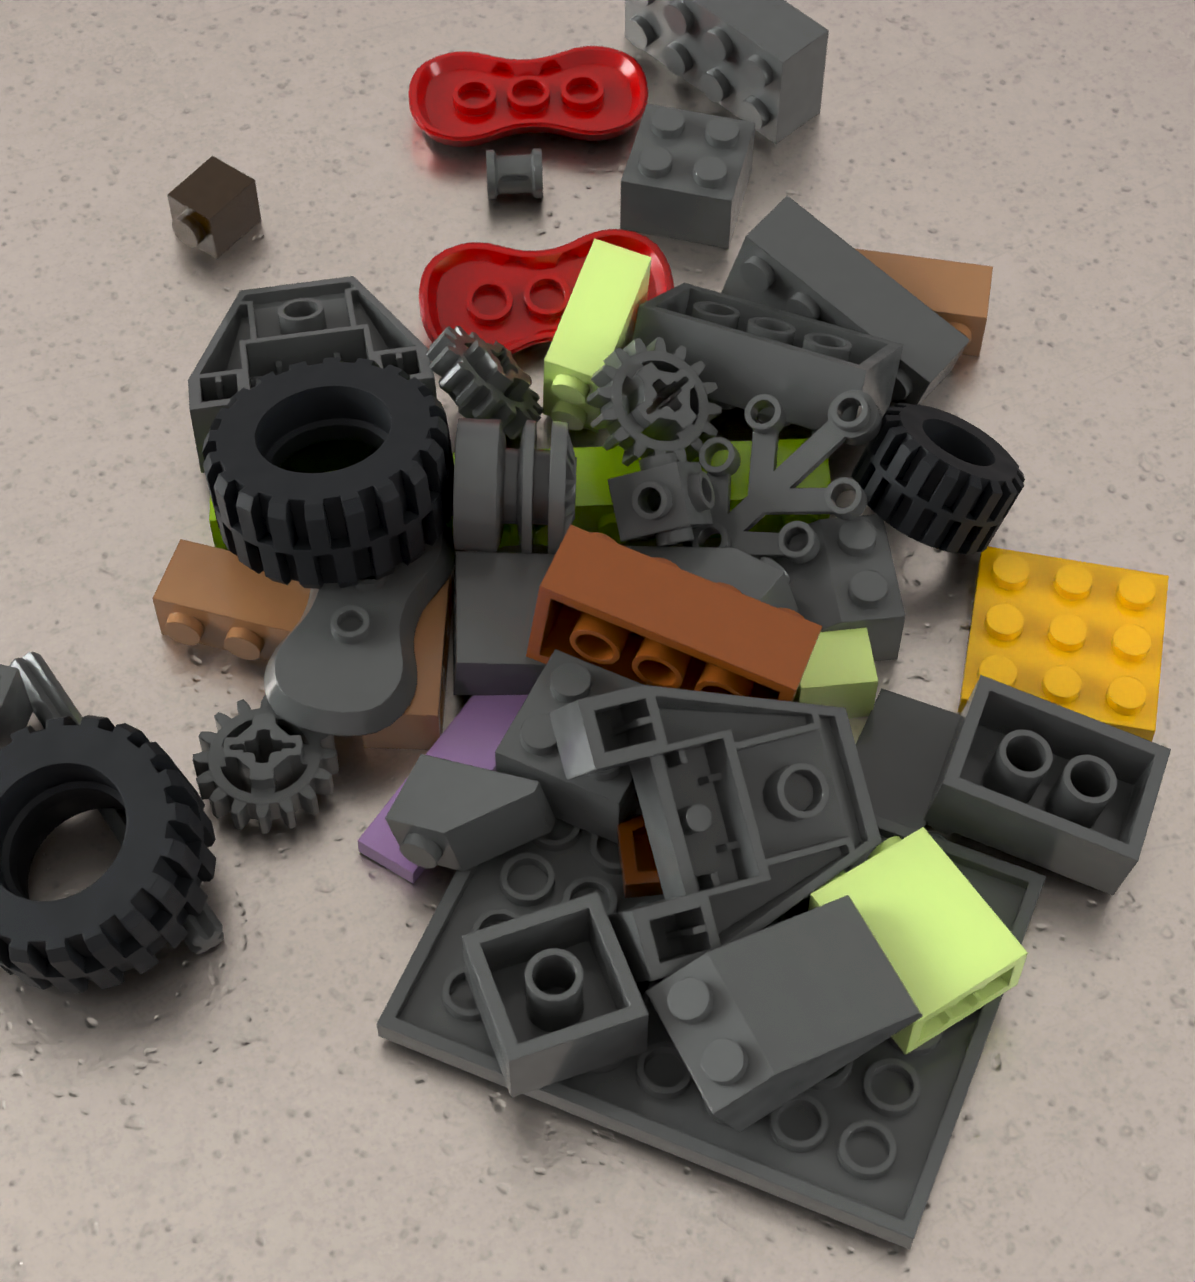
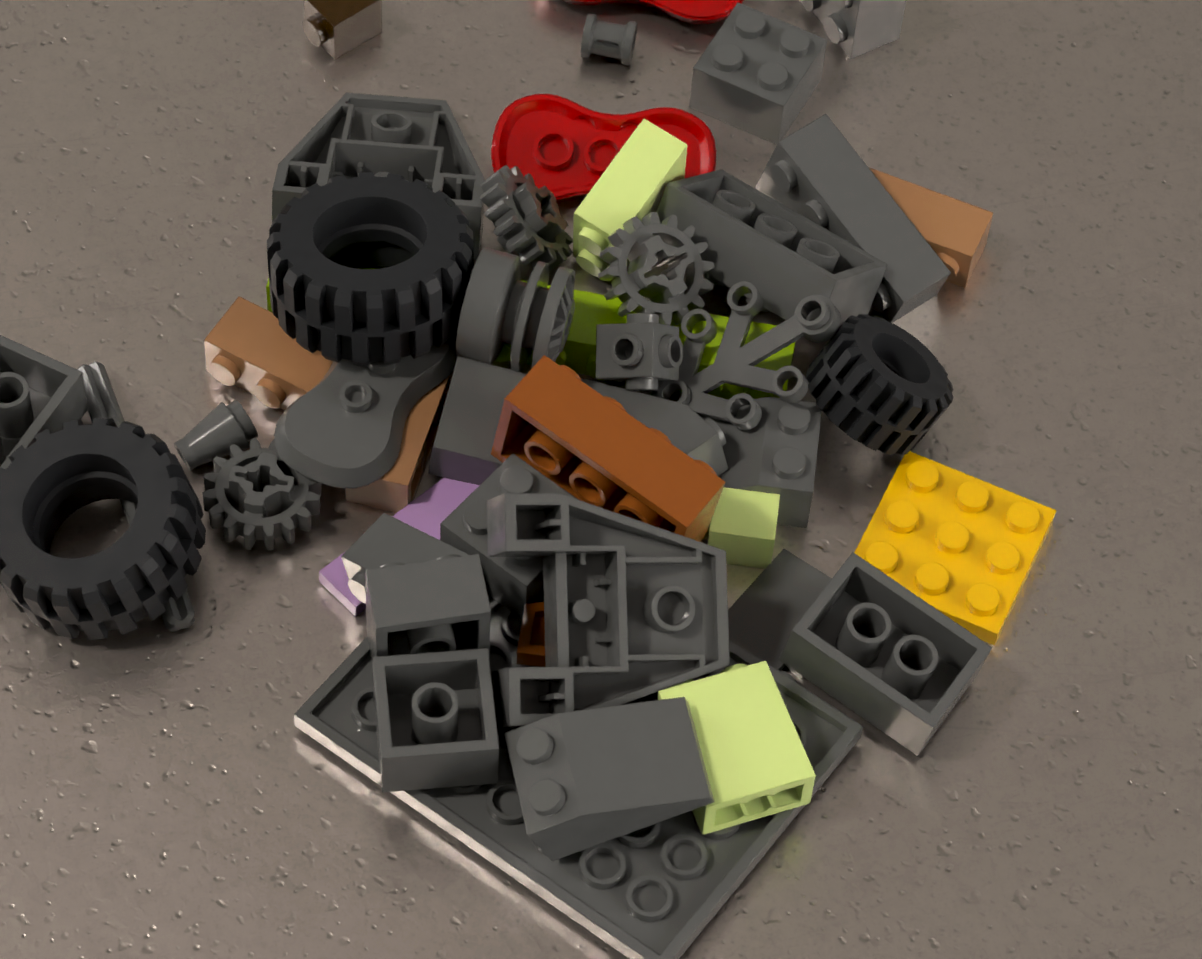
camera: 10 degrees right, 0 degrees up
none -> dark grey cone [174,400,258,471]
none -> dark grey brick [365,554,491,658]

